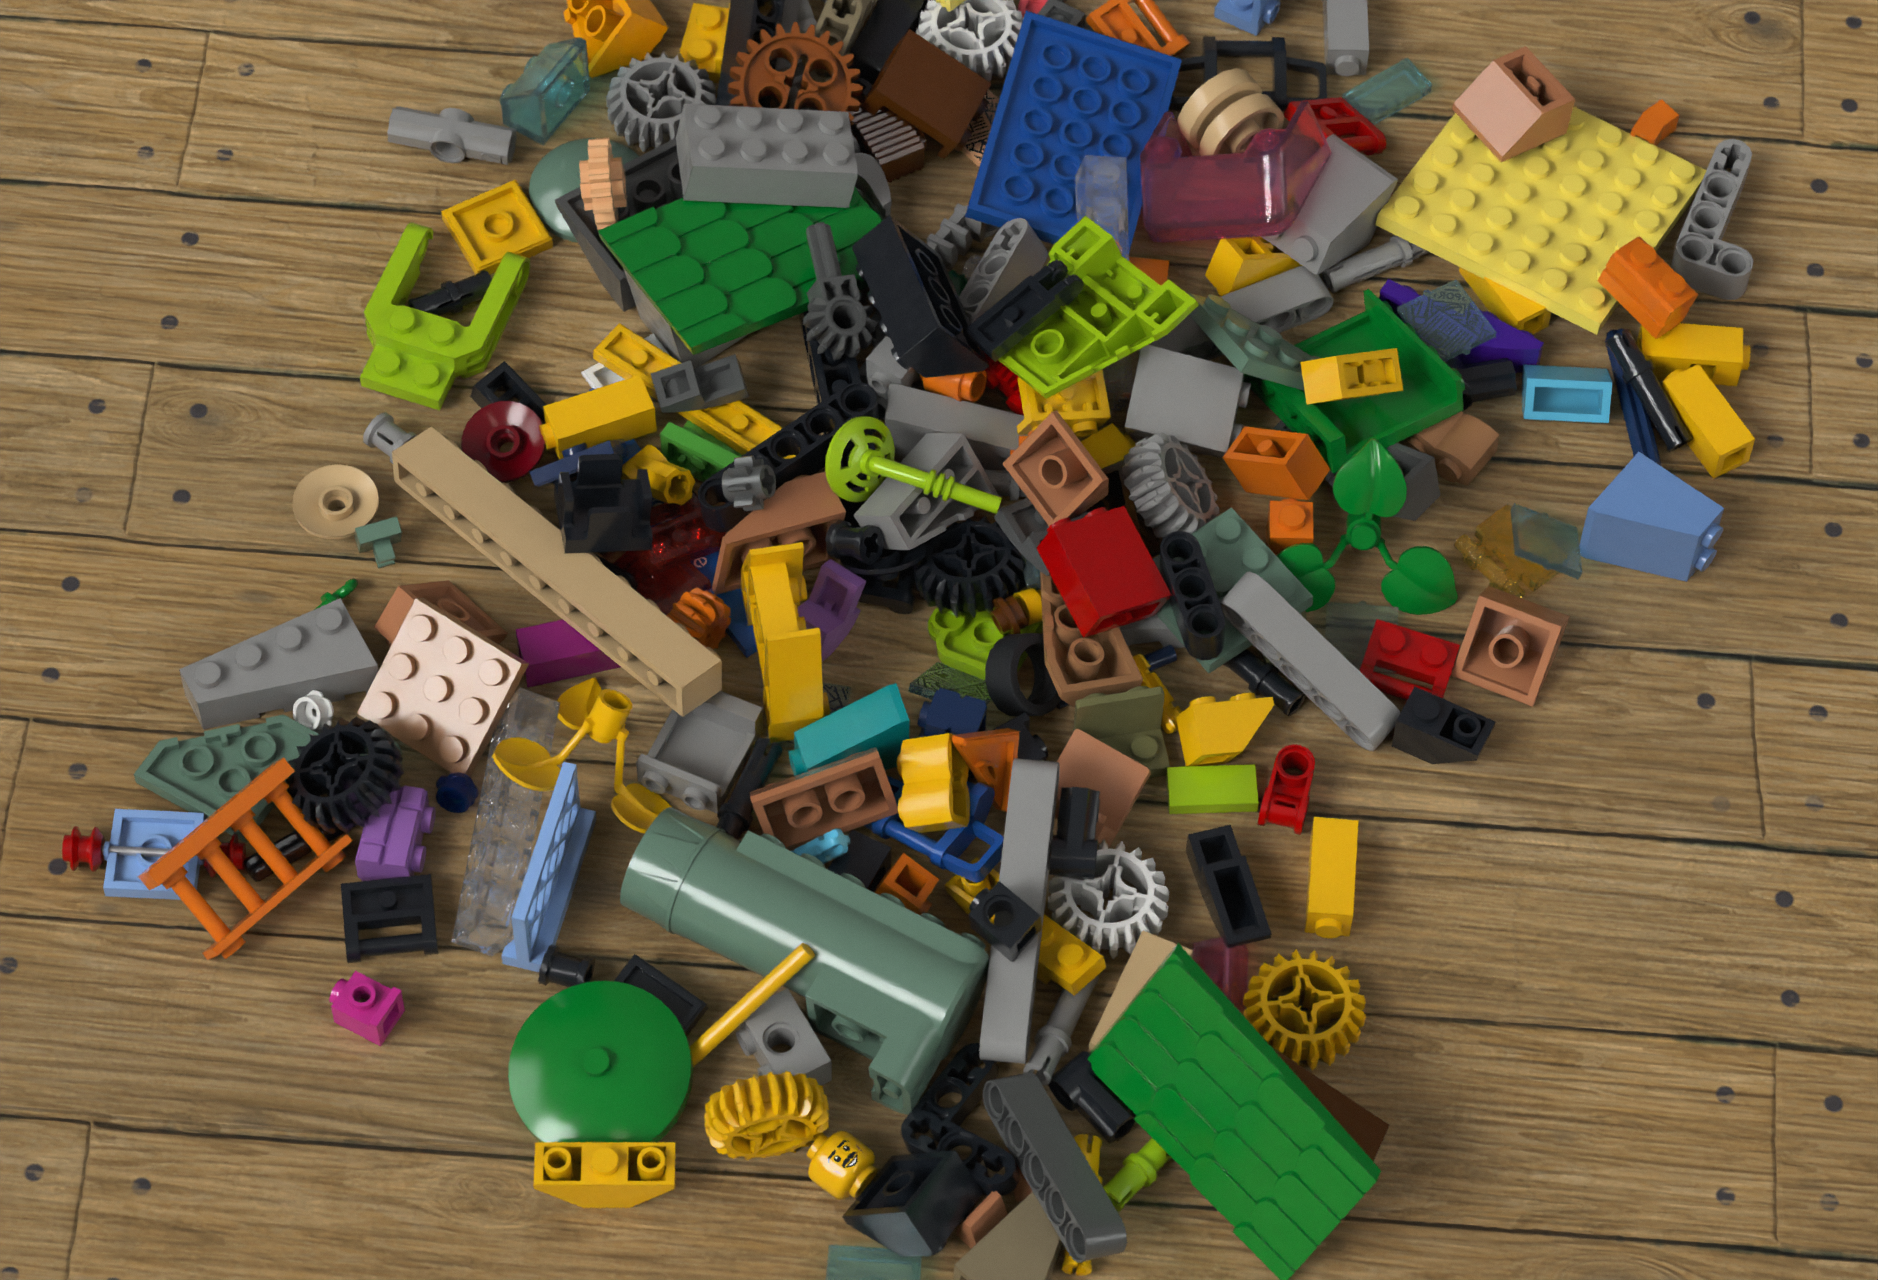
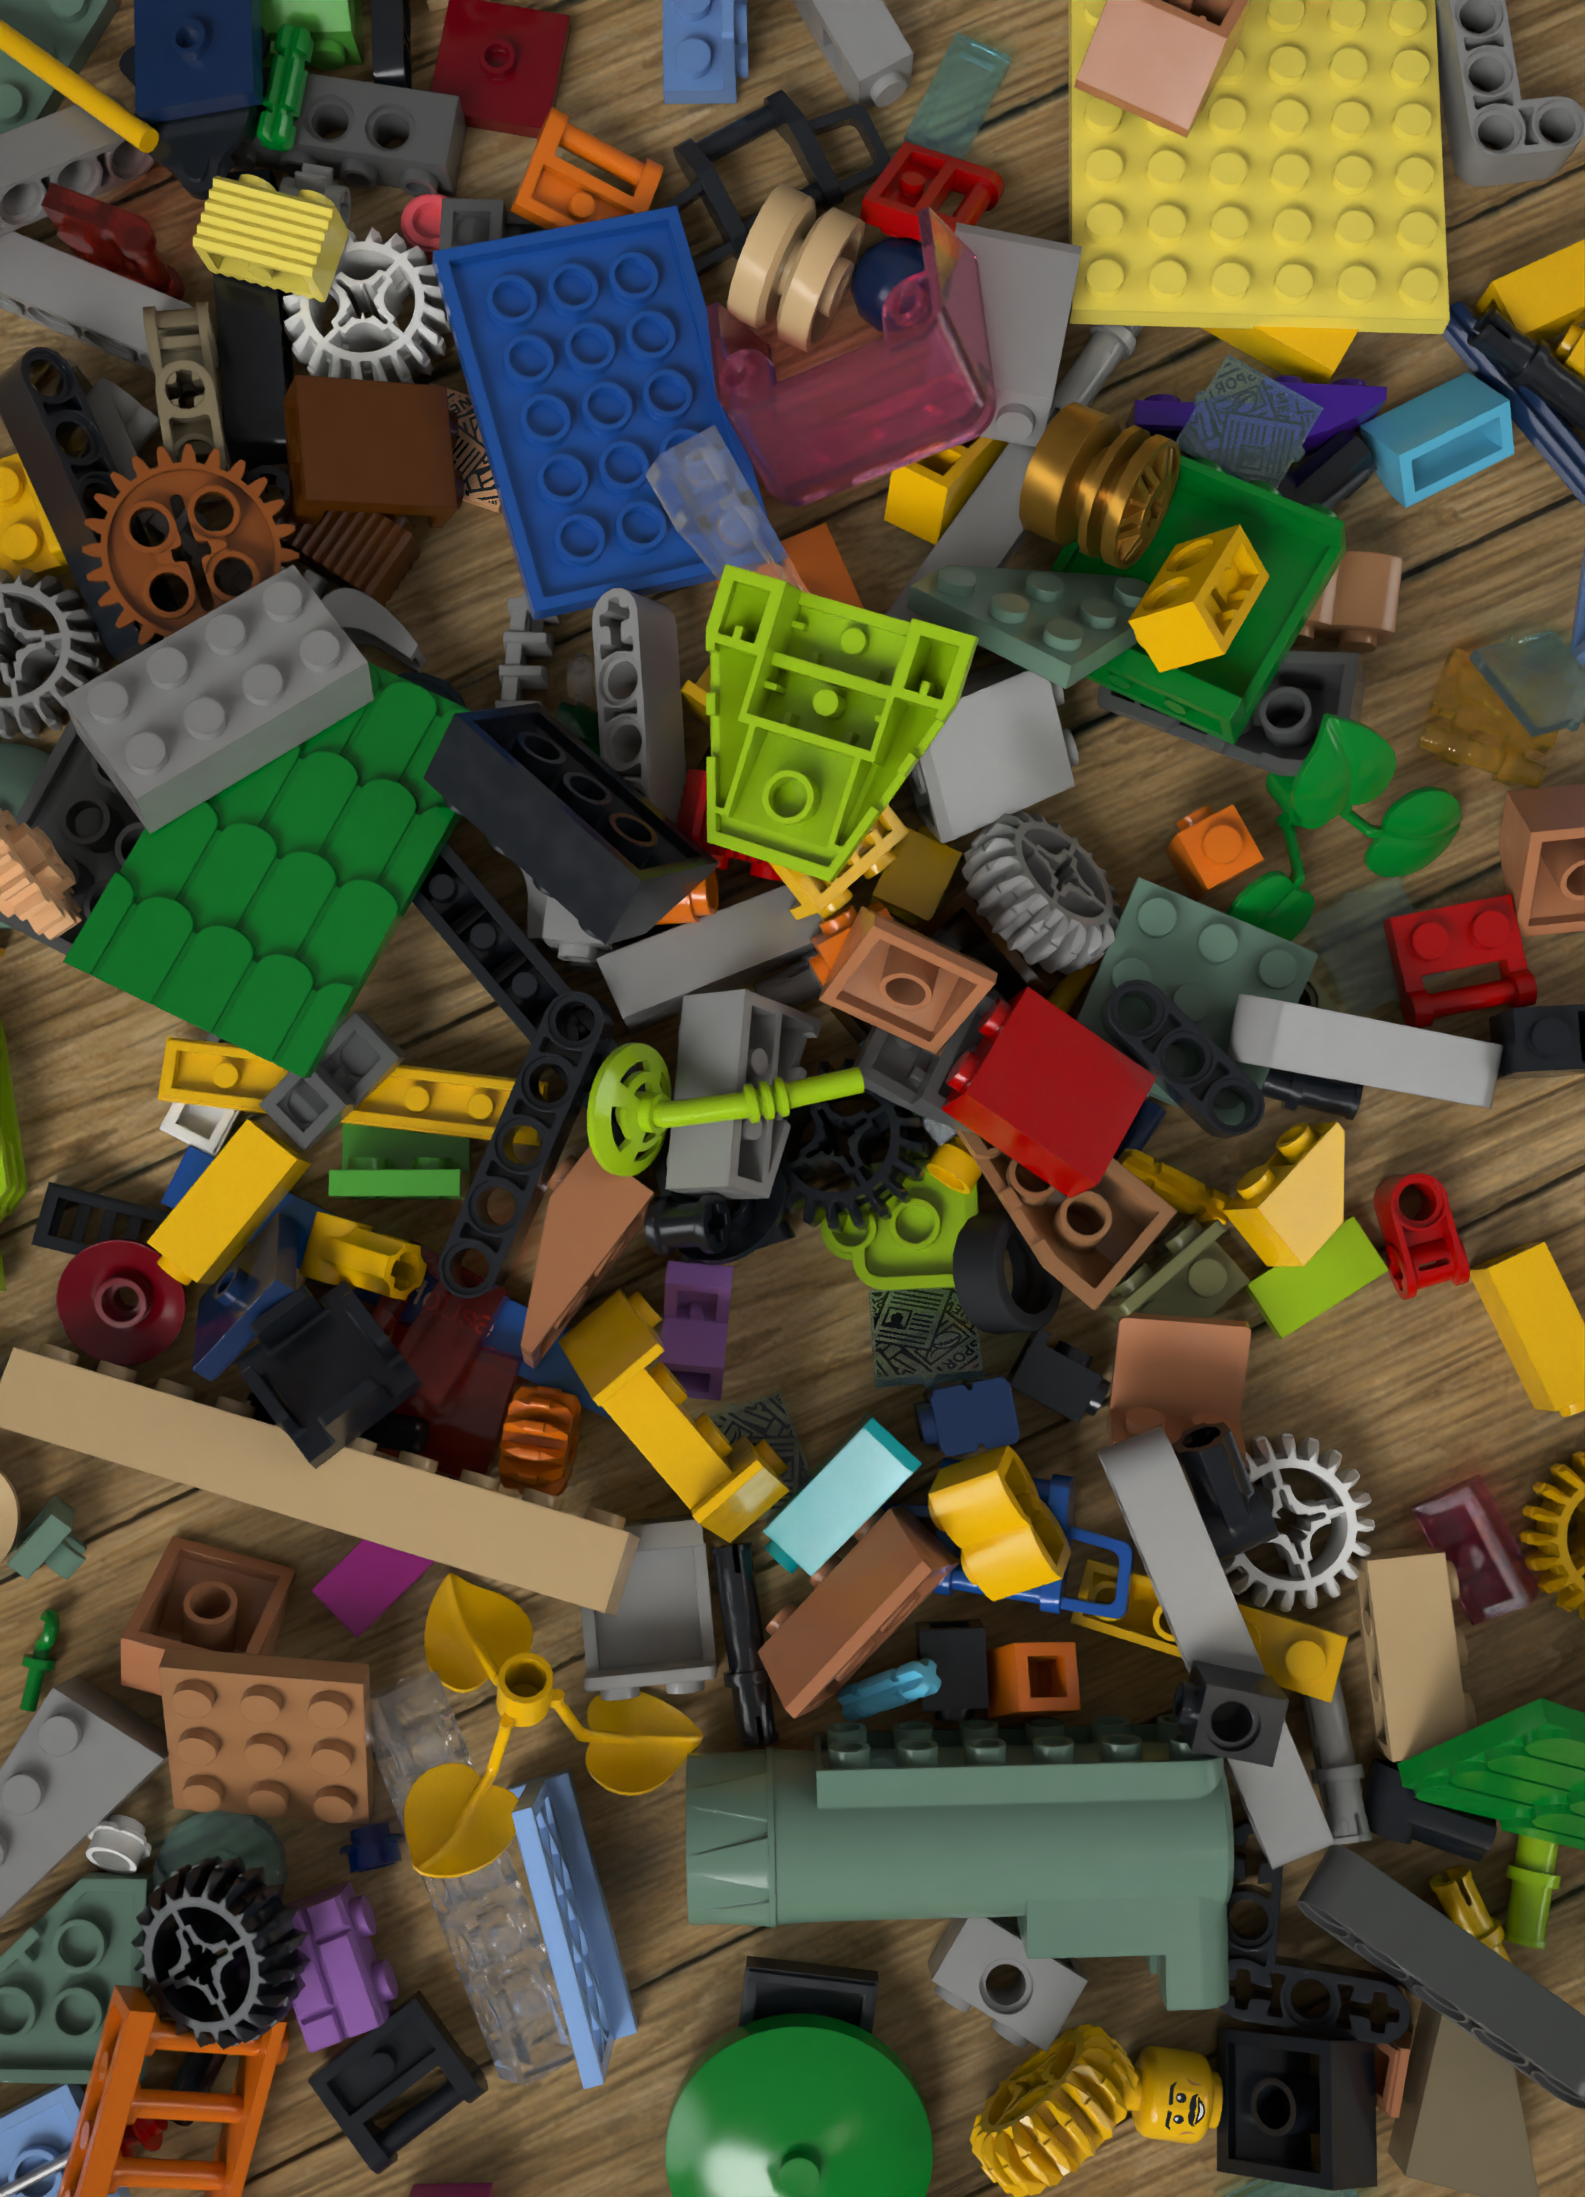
camera: 30 degrees left, 25 degrees up
black bush [538,944,595,987] -> none
yellow bar [690,943,815,1068] -> none
dark grey gear [722,455,776,511] -> none
dark grey gear [802,222,877,361] -> none
orange tile [952,728,1020,812] -> none
black hinge [966,259,1084,362] -> none
reddish brown plate [990,595,1028,635] -> none
black slope [1186,825,1272,949] -> none
orange brick [1222,426,1331,501] -> none
orange brick [1597,236,1699,339] -> none
none -> pearl gold wheel [1019,402,1181,570]

